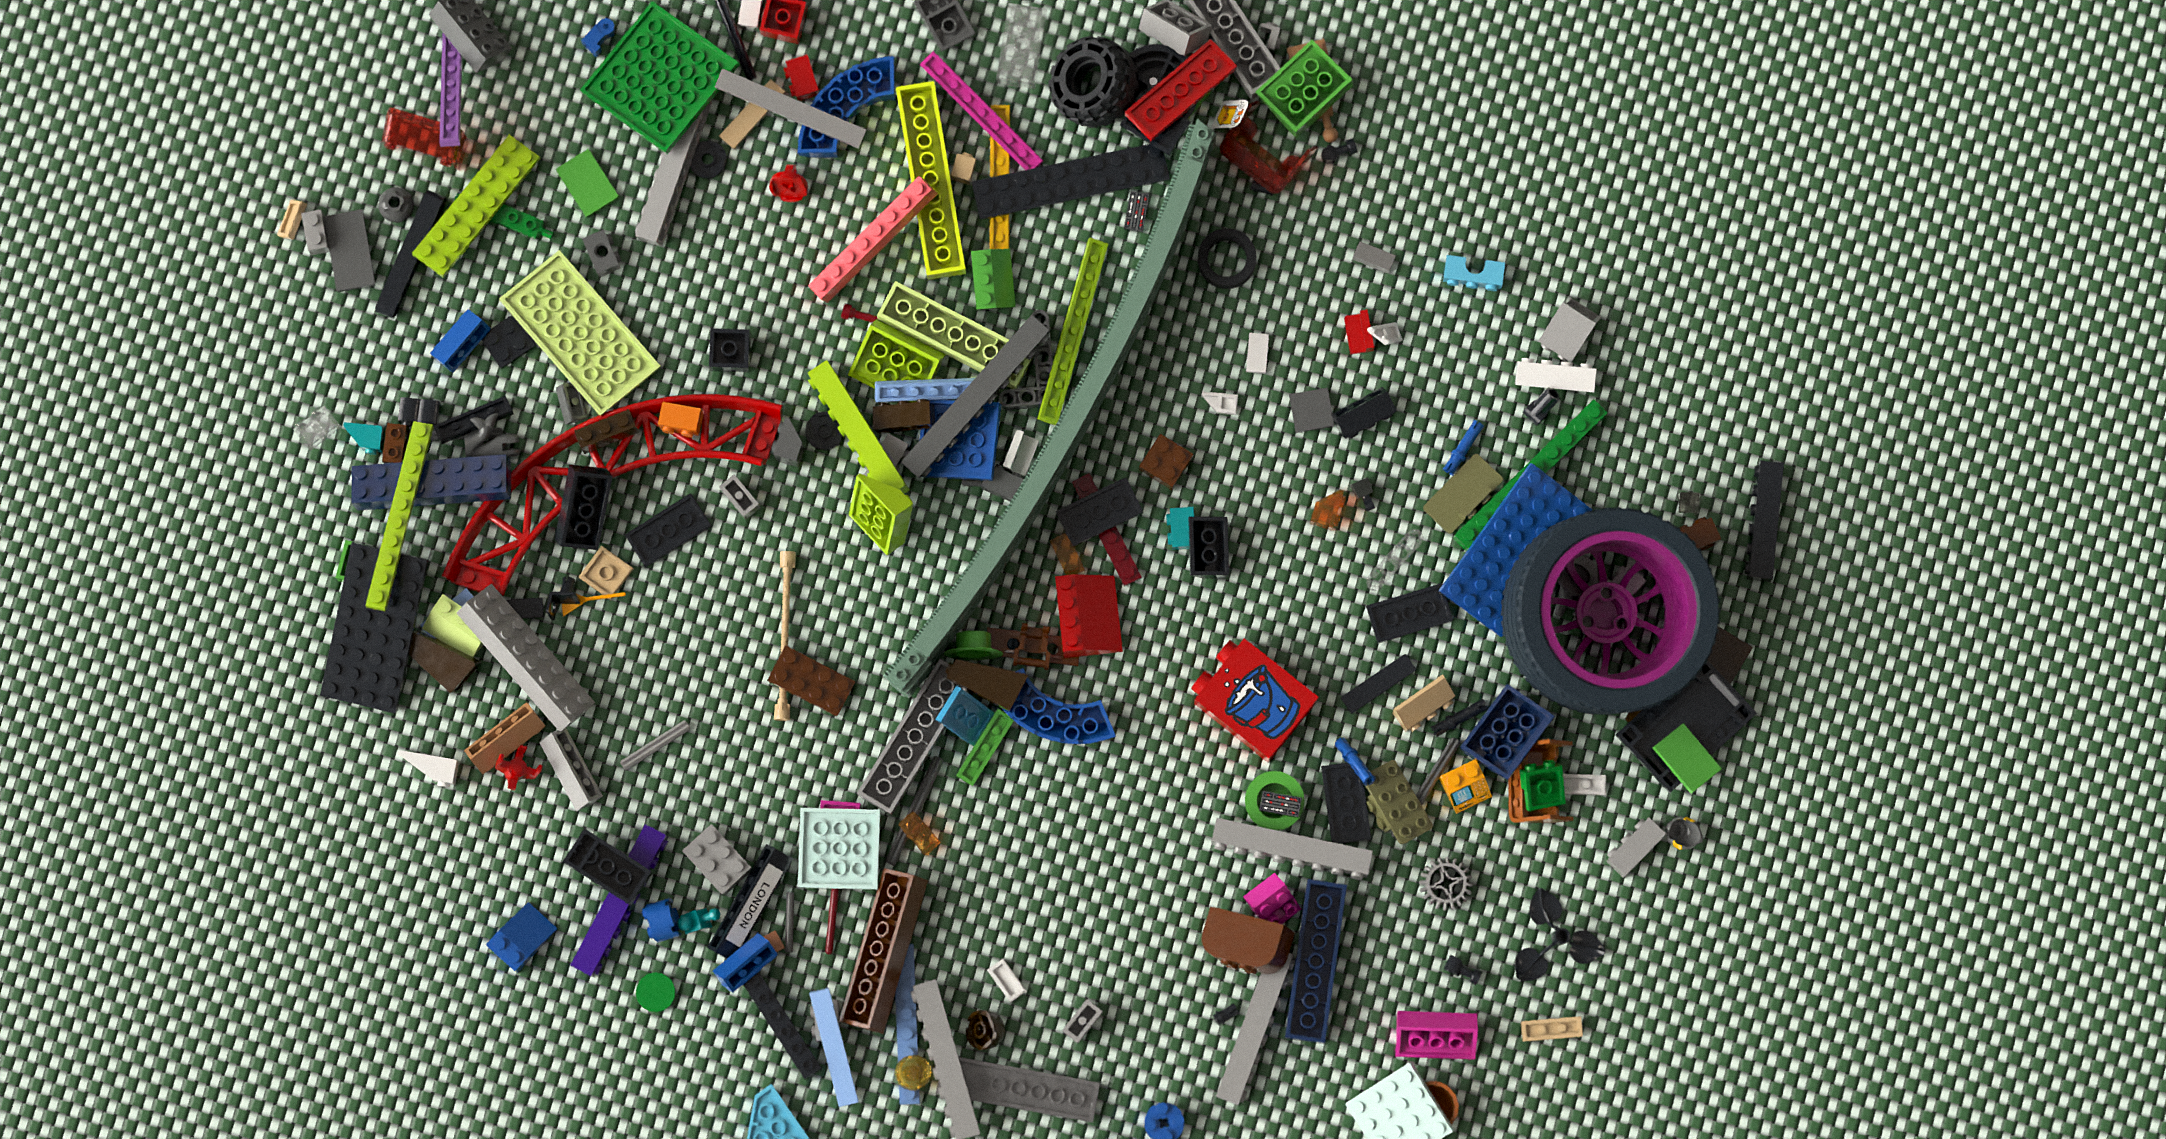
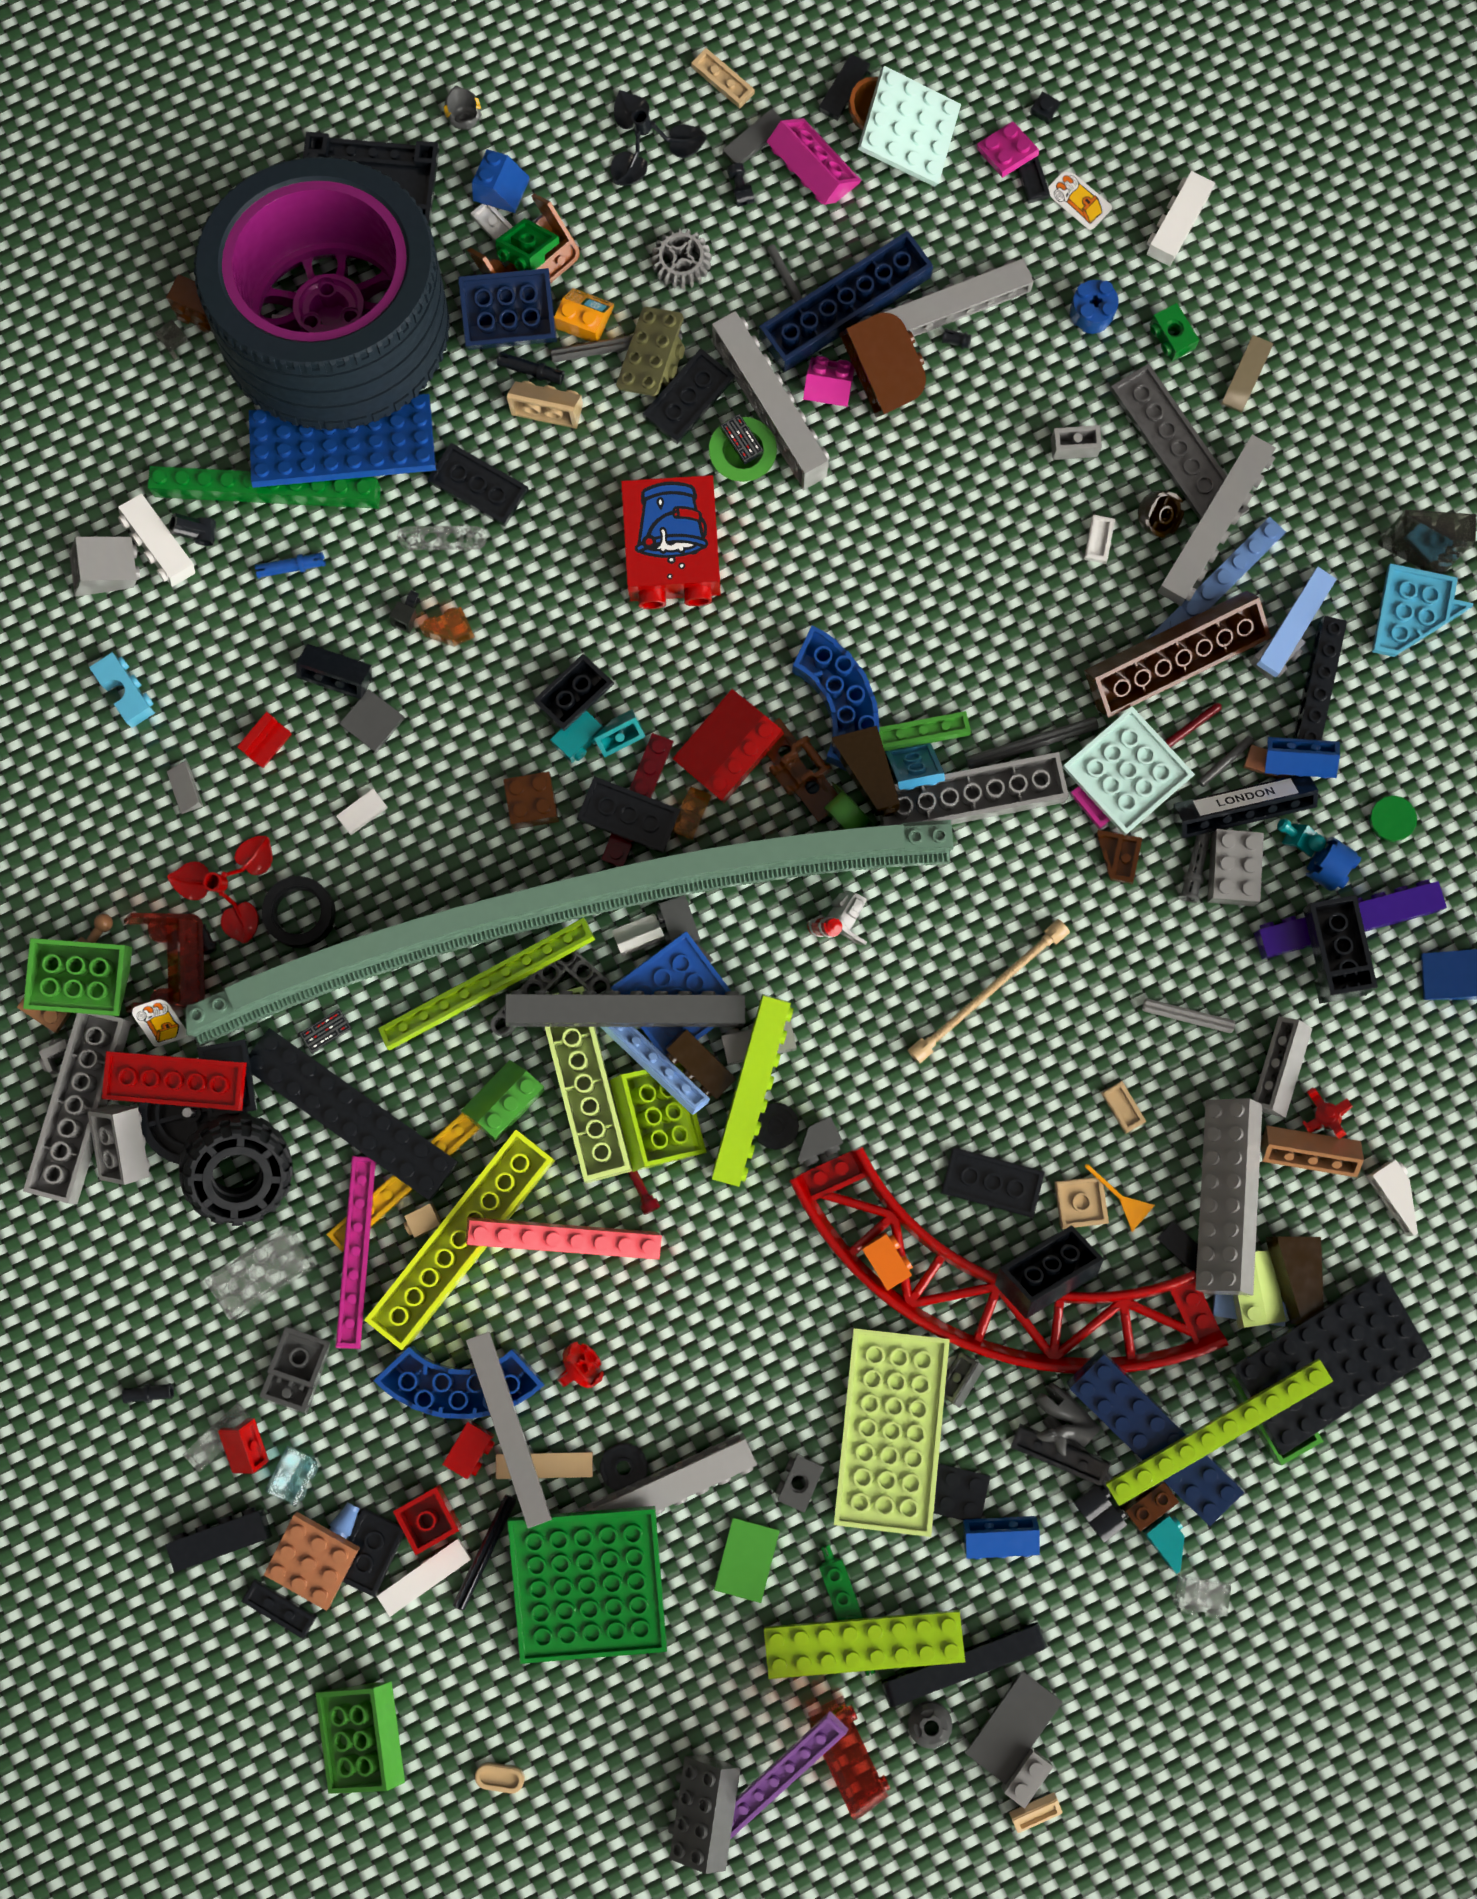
camera: 135 degrees left, 0 degrees up
black bracket [546,576,580,620] -> none
dark brown brick [574,409,639,454] -> none
blue leg [581,18,615,57] -> none
black brick [709,328,751,372] -> none
light grey brick [719,475,761,520] -> none
reddish brown plate [767,645,855,717] -> none
lime slope [849,473,913,555] -> none
clear yellow piece [895,1055,931,1091] -> none
clear orange slope [898,811,941,856] -> none
white tile [1202,391,1238,415] -> none
black leg [1321,138,1358,164] -> none
blue pin [1335,737,1375,786] -> none
black tile [1340,654,1417,714] -> none
white tile [1367,322,1402,345] -> none
olive bracket [1423,454,1503,534] -> none
light grey brick [1606,818,1666,878] -> none
bright green tile [1653,723,1721,794] -> none
black brick [1744,460,1784,582] -> none
none -> red plant [167,836,273,944]
none -> blue slope [472,149,530,213]
none -> teal slope [594,709,646,758]
none -> dark grey tile [723,109,783,164]
none -> dark grey bar [767,244,803,303]
none -> light grey piece [807,891,867,945]
none -> black tile [819,54,870,121]
none -> reddish brown wing [1097,830,1142,884]
none -> tan tile [1101,1081,1146,1134]
none -> dark grey pin [1178,833,1211,903]

